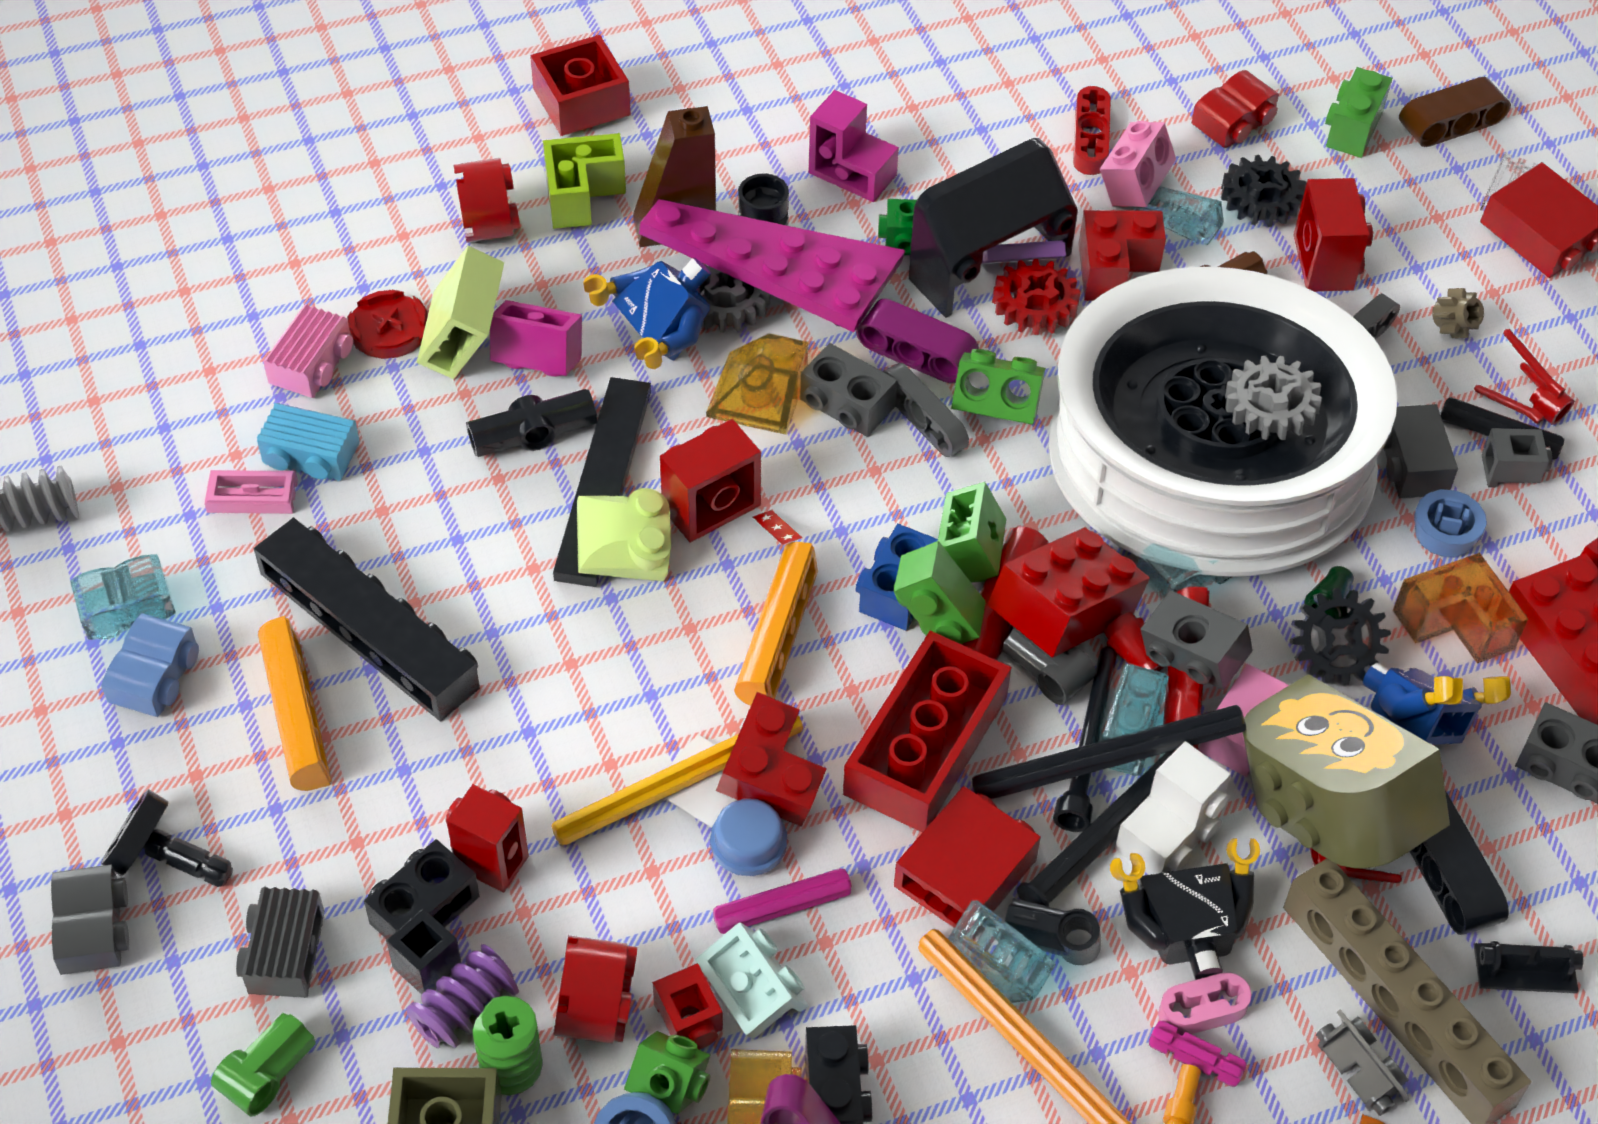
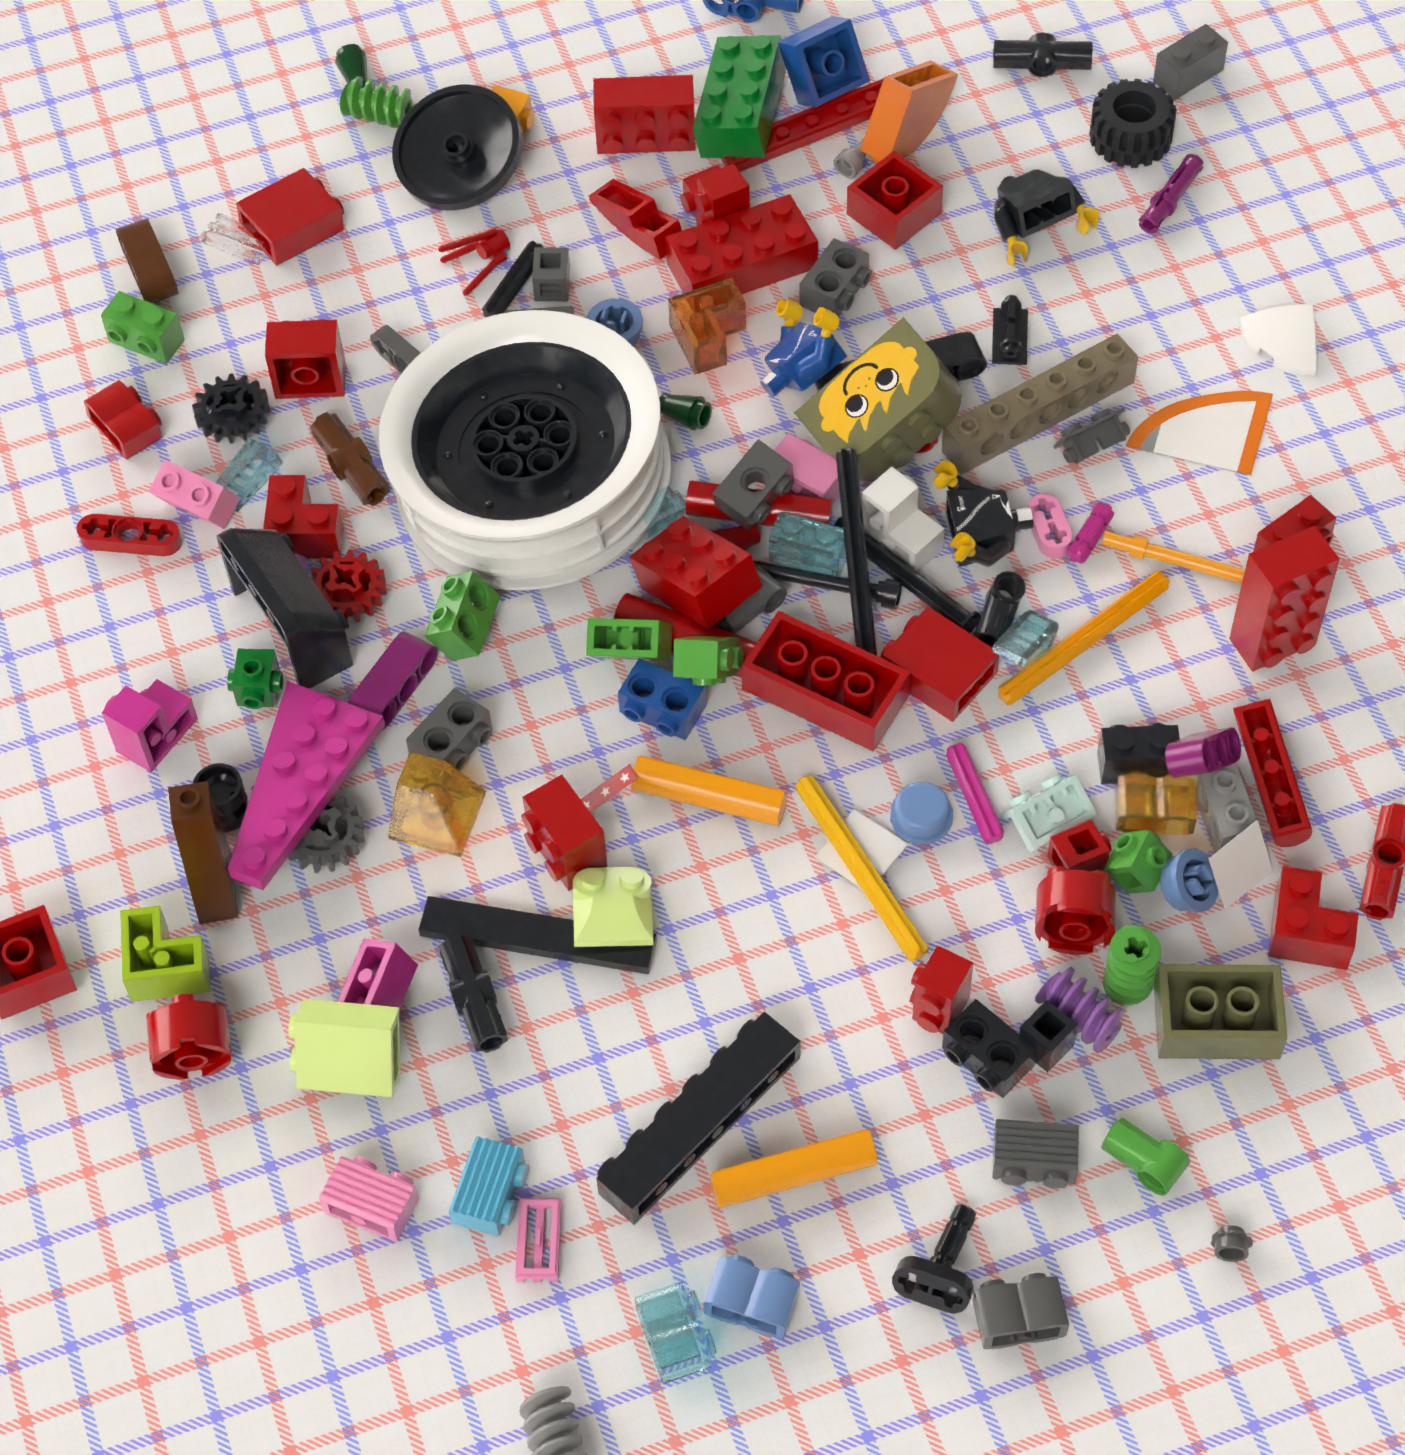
camera: 85 degrees left, 5 degrees up
red tile [347,290,428,359] -> none
blue torso [583,257,711,369] -> none
red brick [716,692,827,827] -> none
dark grey beam [883,363,969,457] -> none
light grey gear [1225,356,1322,440] -> none
black gear [1290,588,1391,686] -> none
dark tan gear [1432,288,1484,338] -> none

